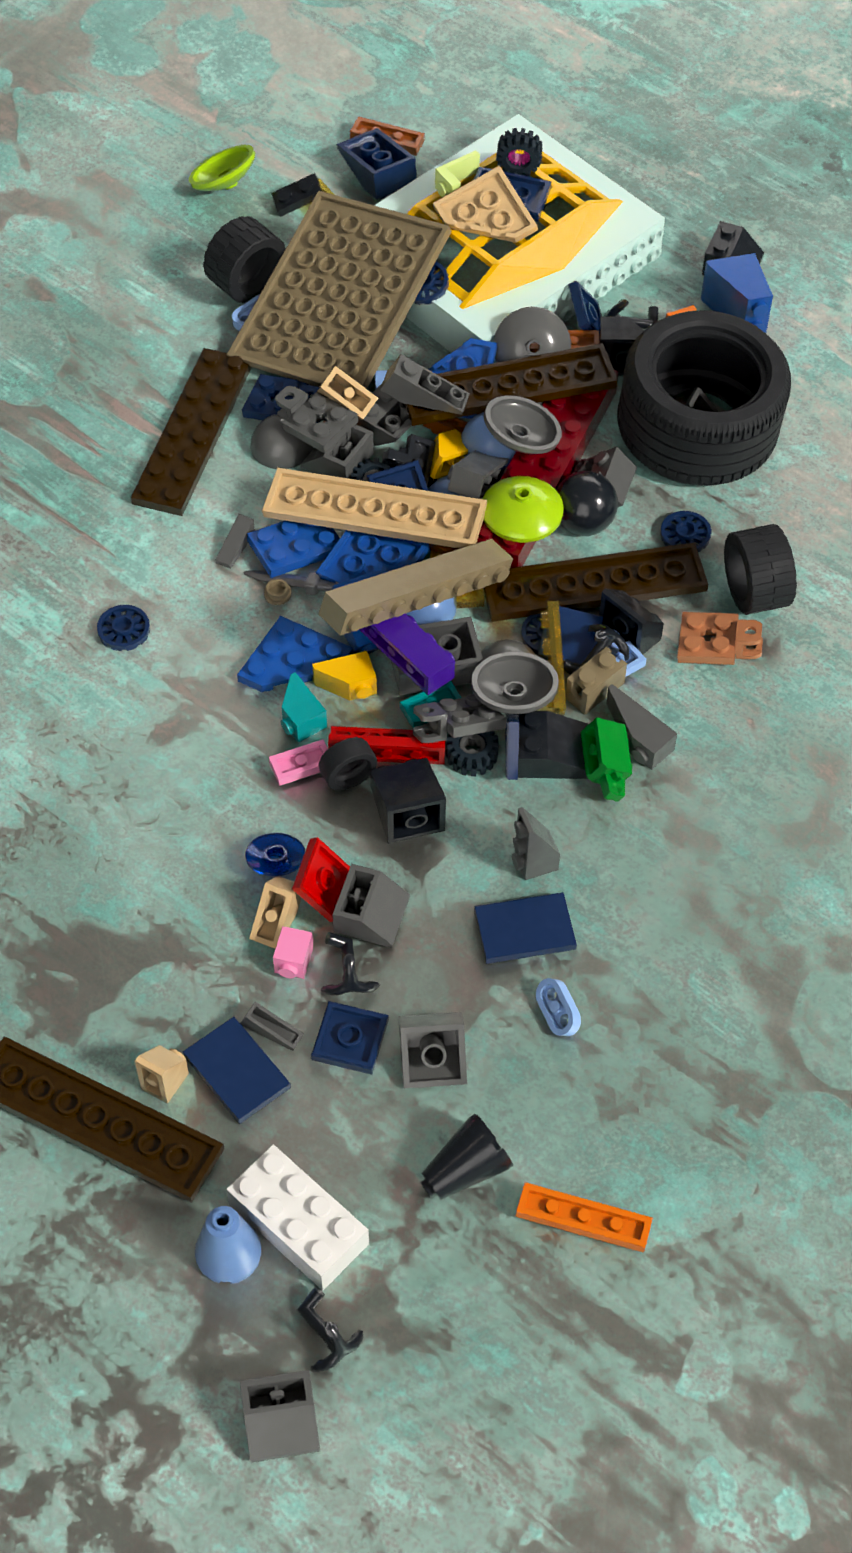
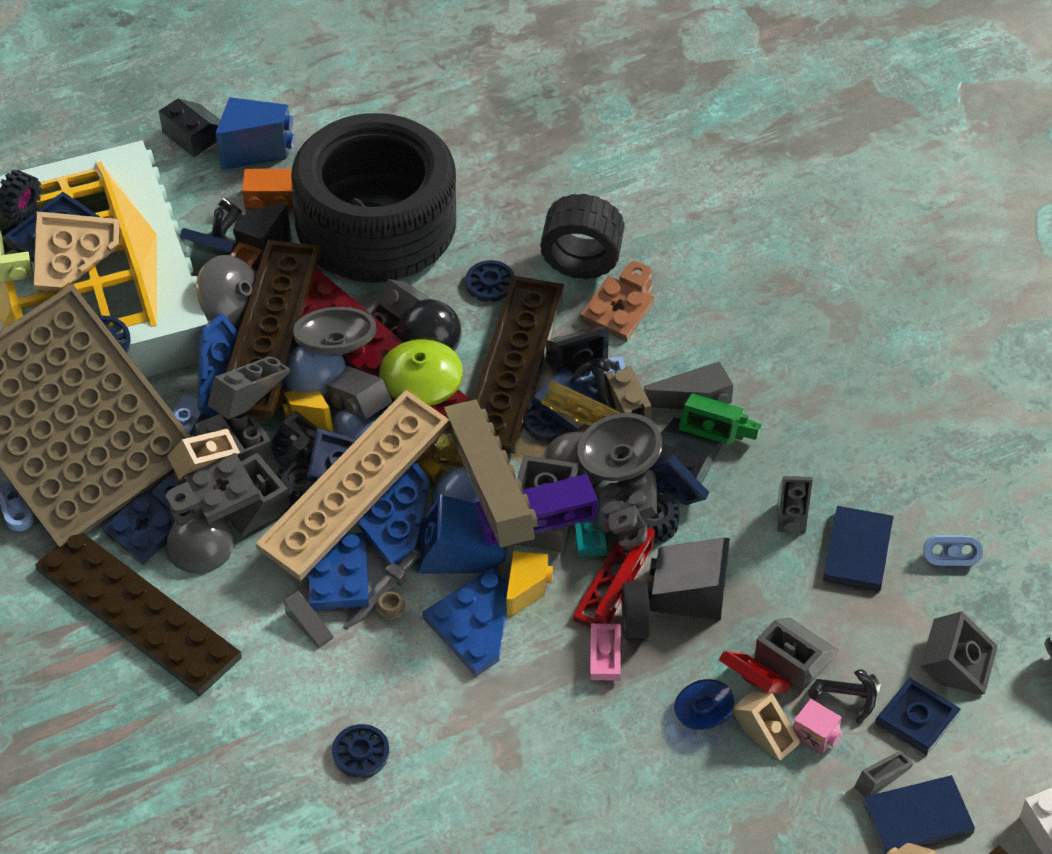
camera: 65 degrees left, 5 degrees down
teal slope [280,672,327,743] -> none

